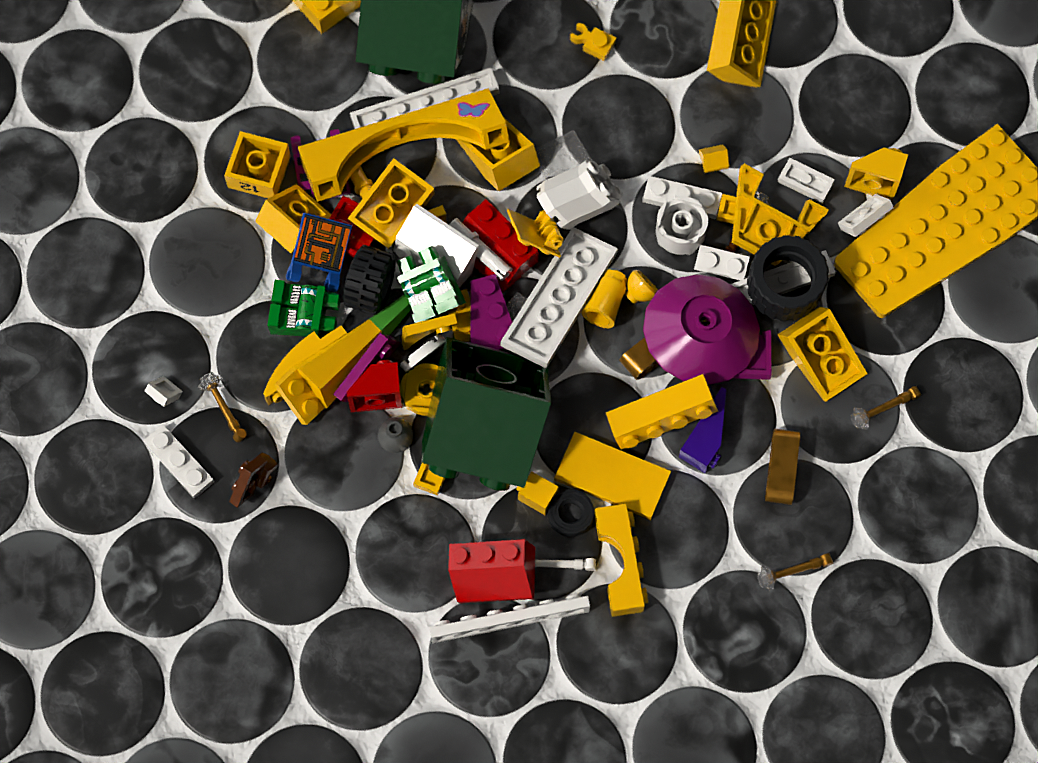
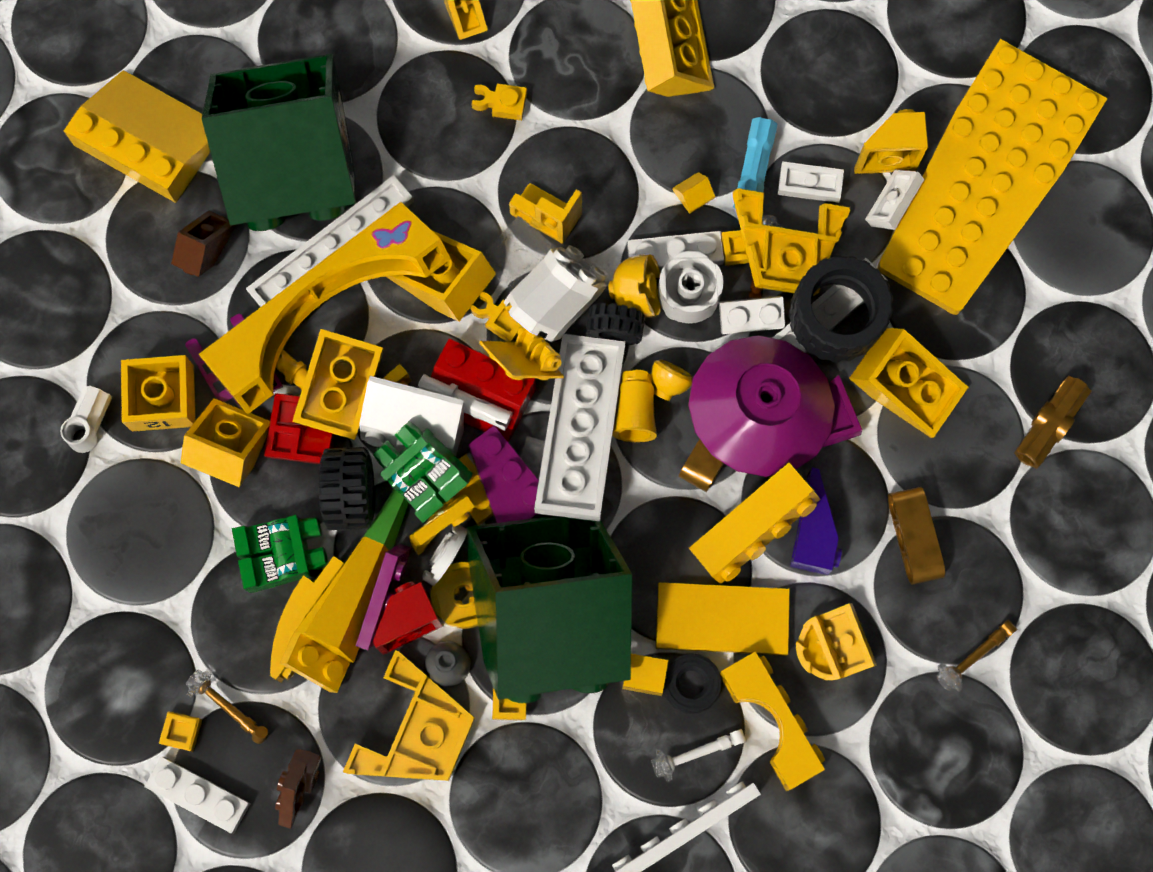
camera: 20 degrees left, 5 degrees up
white plate [145,376,183,407] -> none
flag [286,213,352,292] -> none
red slope [448,539,535,603] -> none
piece [851,386,921,430] -> none
none -> white piece [60,386,112,453]
none -> yellow tile [159,711,202,752]
none -> reddish brown slope [171,210,235,277]
none -> yellow wing [343,650,475,781]
none -> yellow plate [470,292,522,342]
none -> yellow panel [509,183,582,244]
none -> black tyre [586,303,645,345]
none -> yellow cylinder [608,254,662,318]
none -> medium azure axle [733,117,778,209]
none -> yellow slope [796,603,877,680]
none -> pearl gold piece [1014,376,1092,469]

